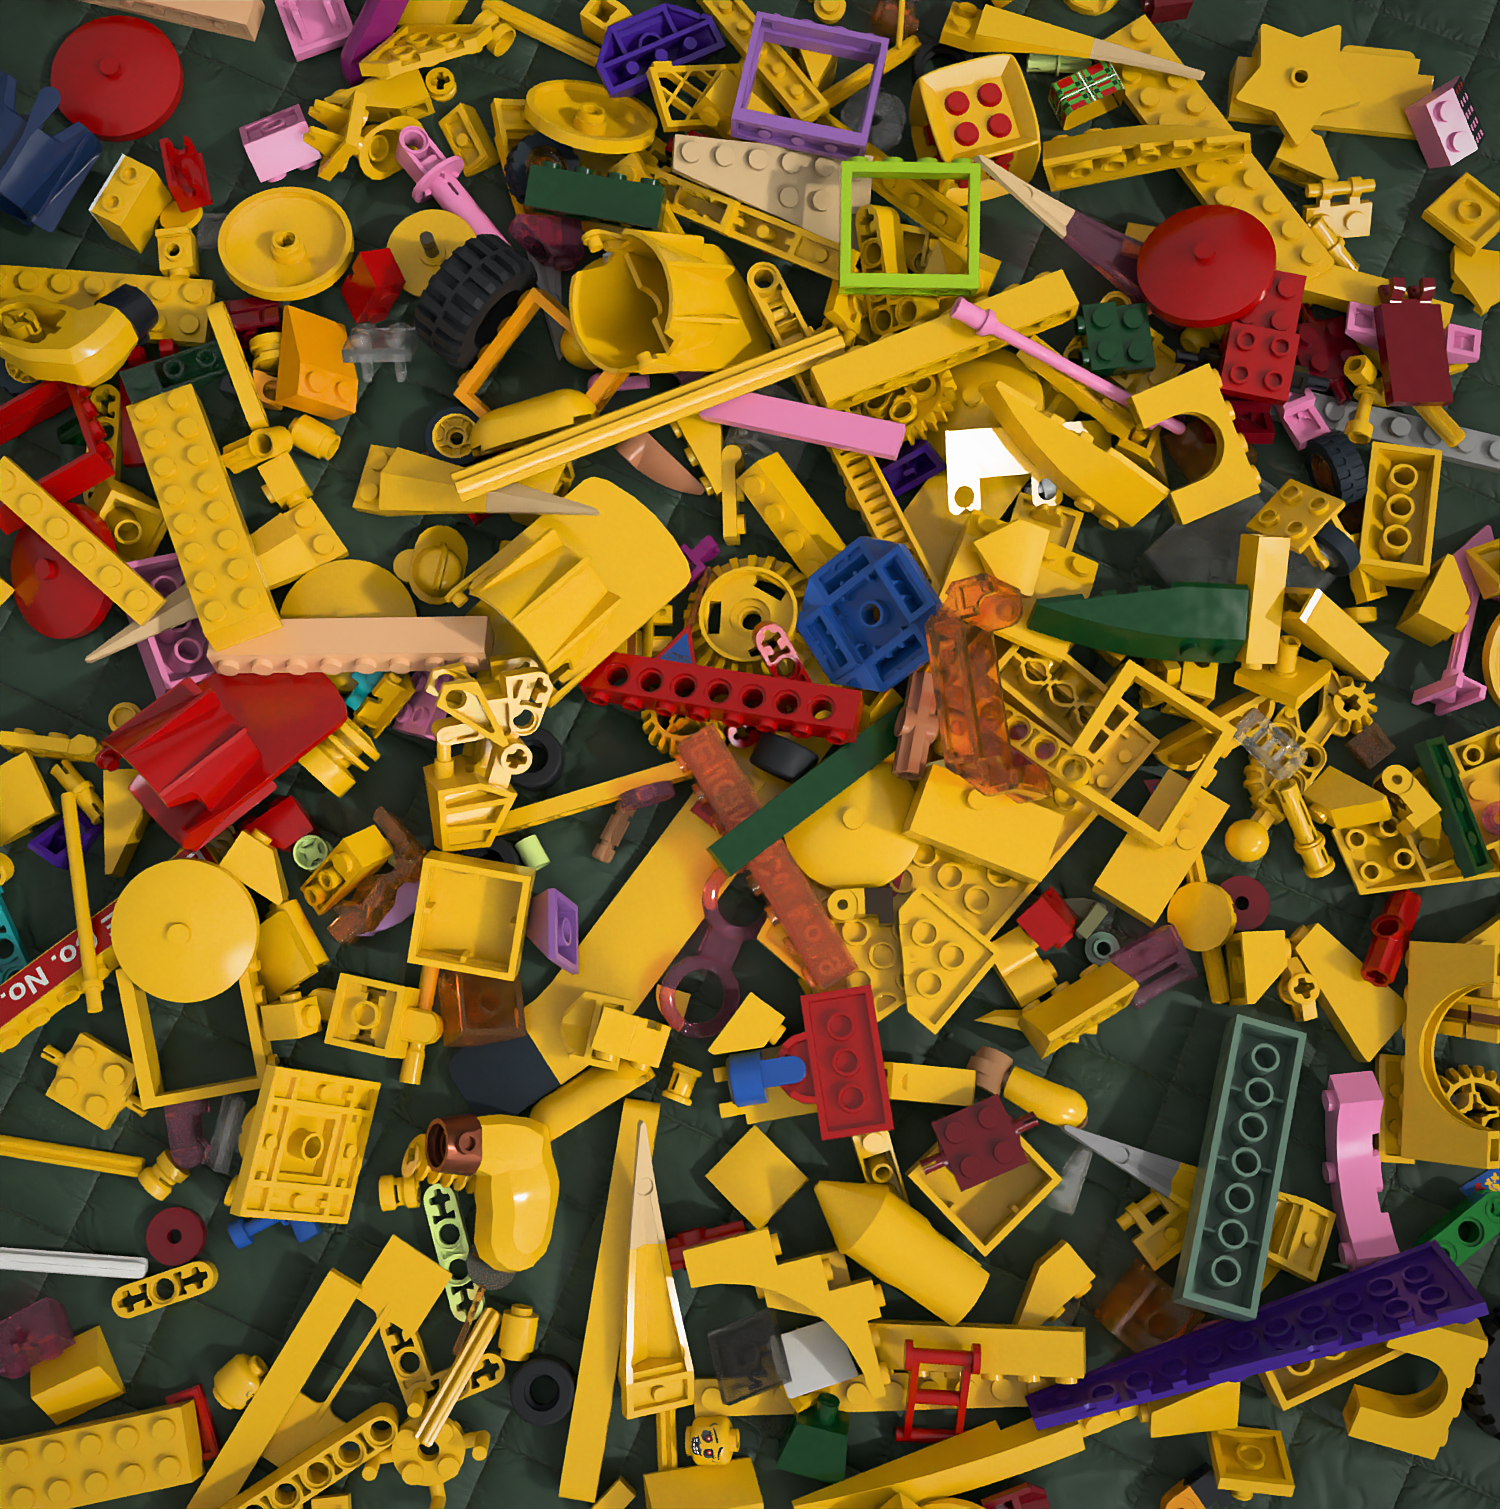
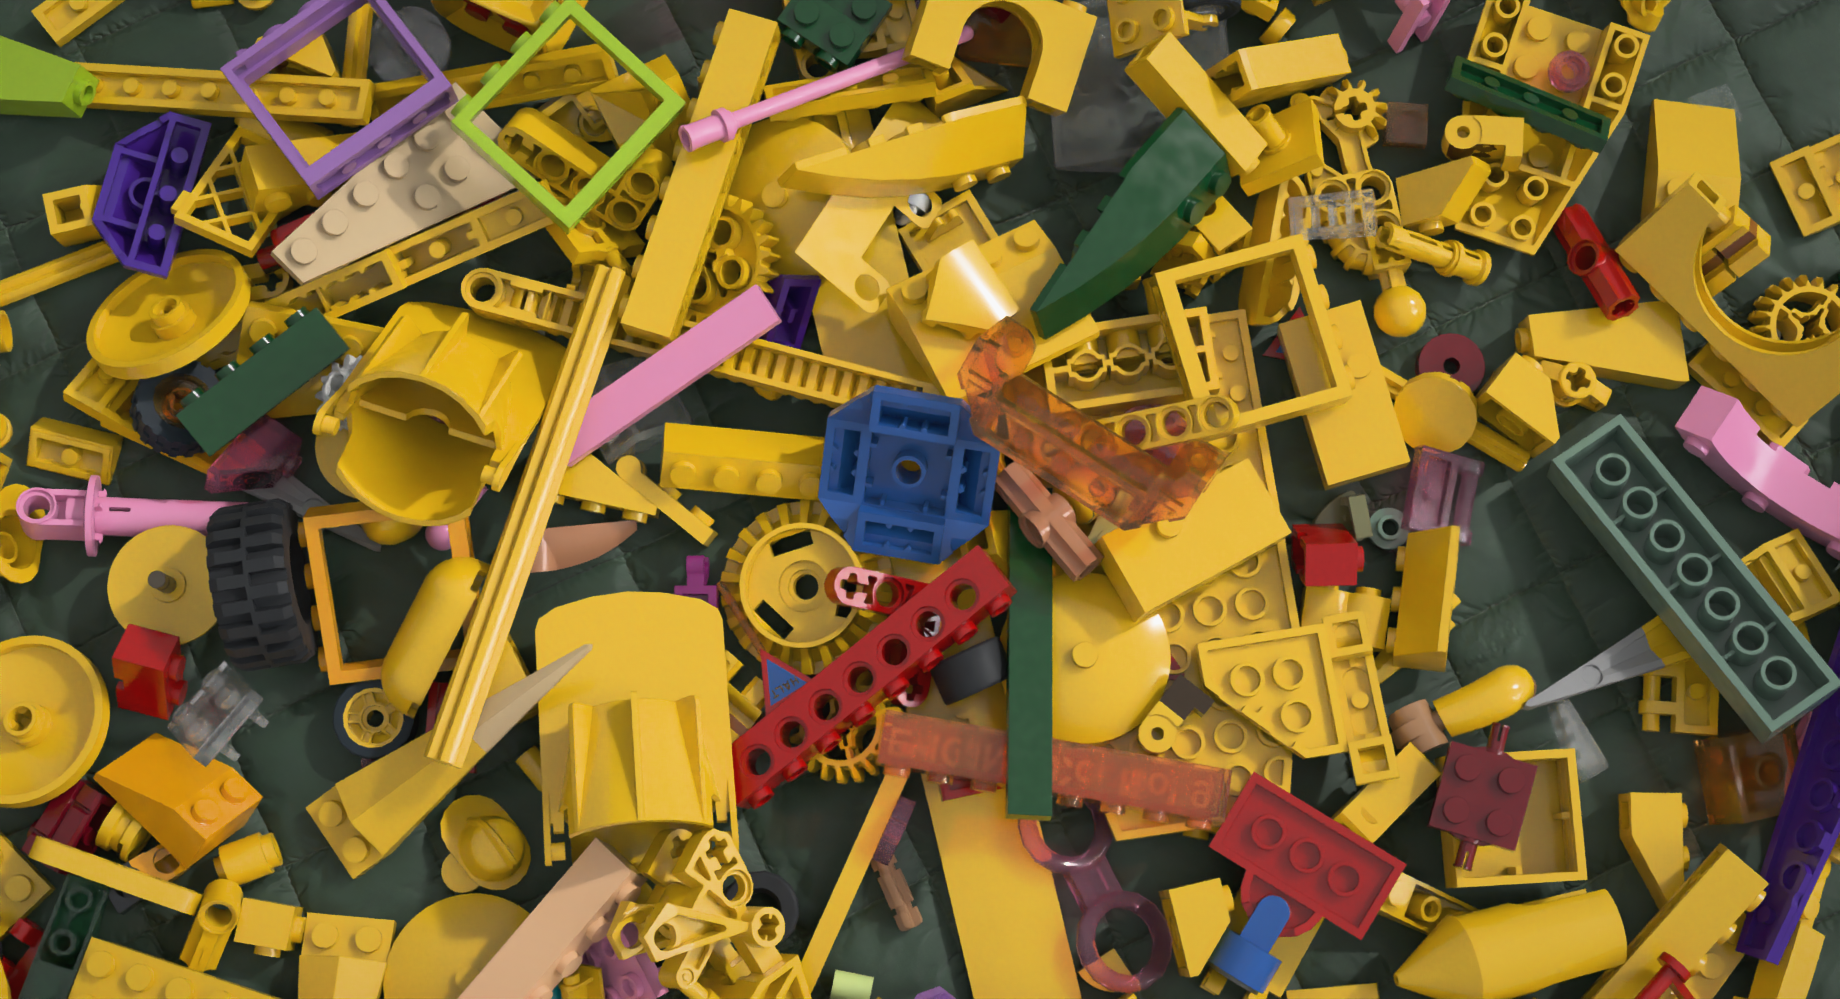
camera: 60 degrees left, 0 degrees up
none -> yellow slope [1322,609,1400,786]

